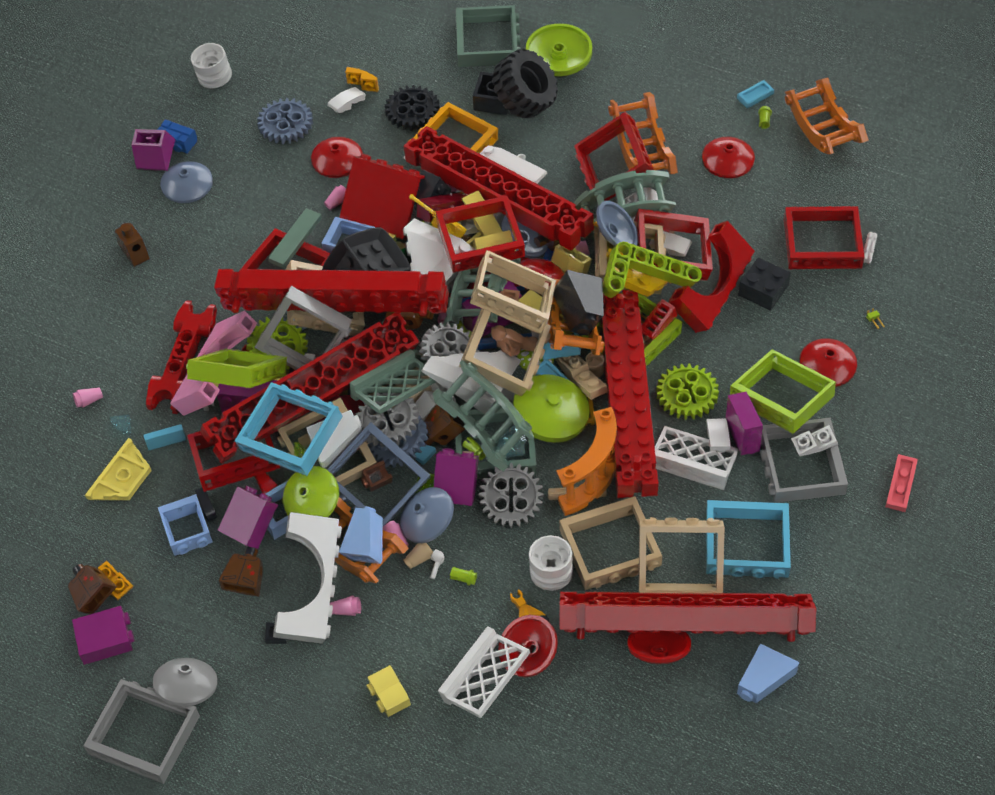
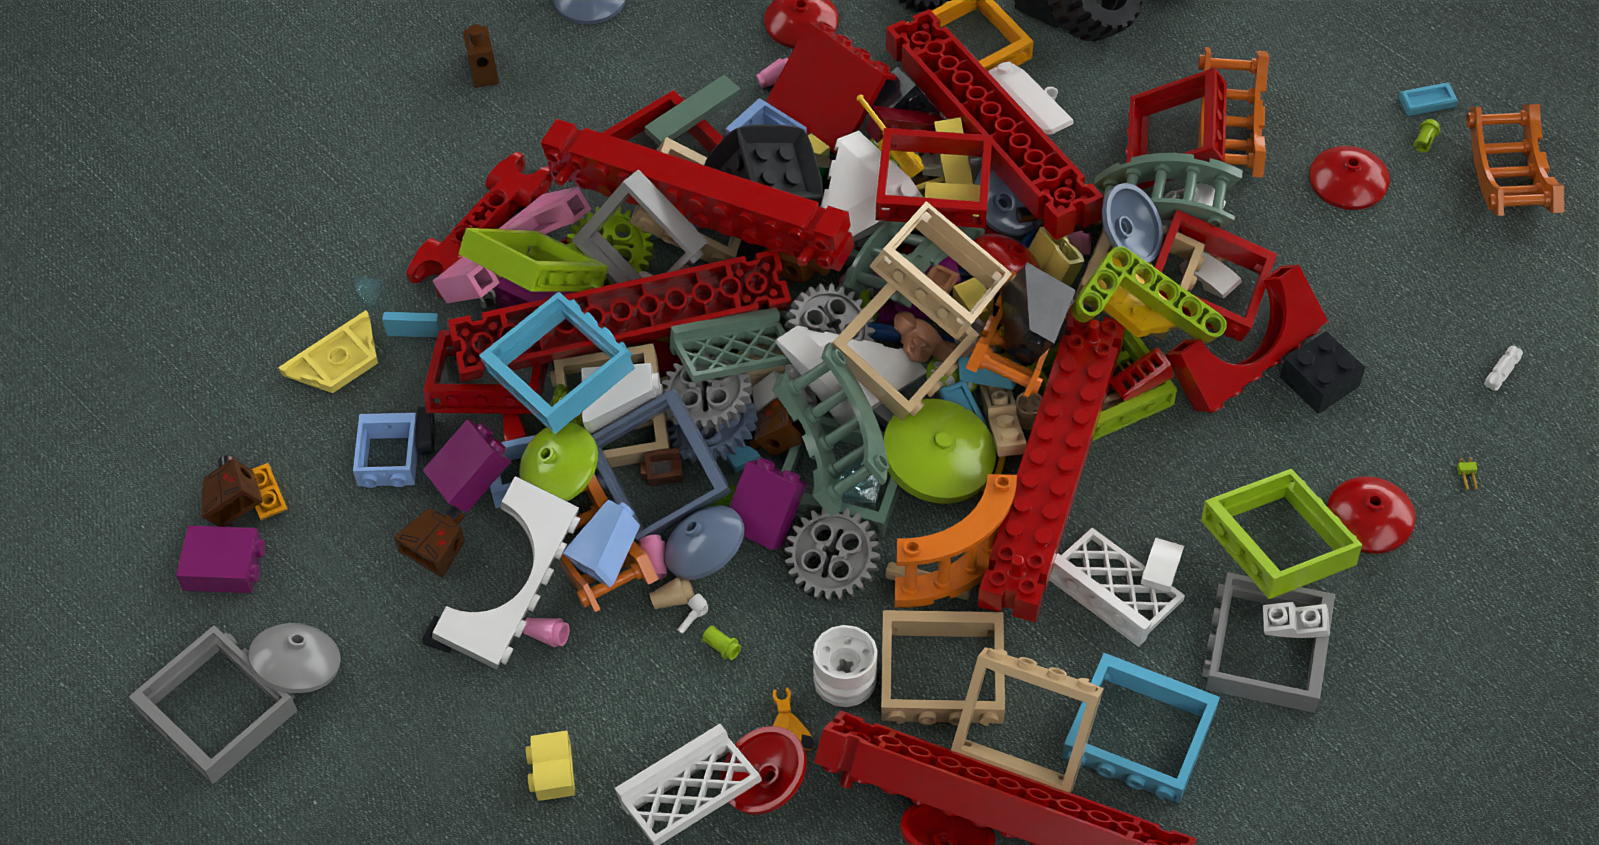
camera: 20 degrees right, 0 degrees up
bright pink cone [73,387,103,408] -> none
lime pin [463,437,486,460] -> none
lime gear [656,363,719,420] -> none
magenta brick [726,391,763,455] -> none
red window [784,206,865,269] -> none
coral plate [885,454,918,512] -> none

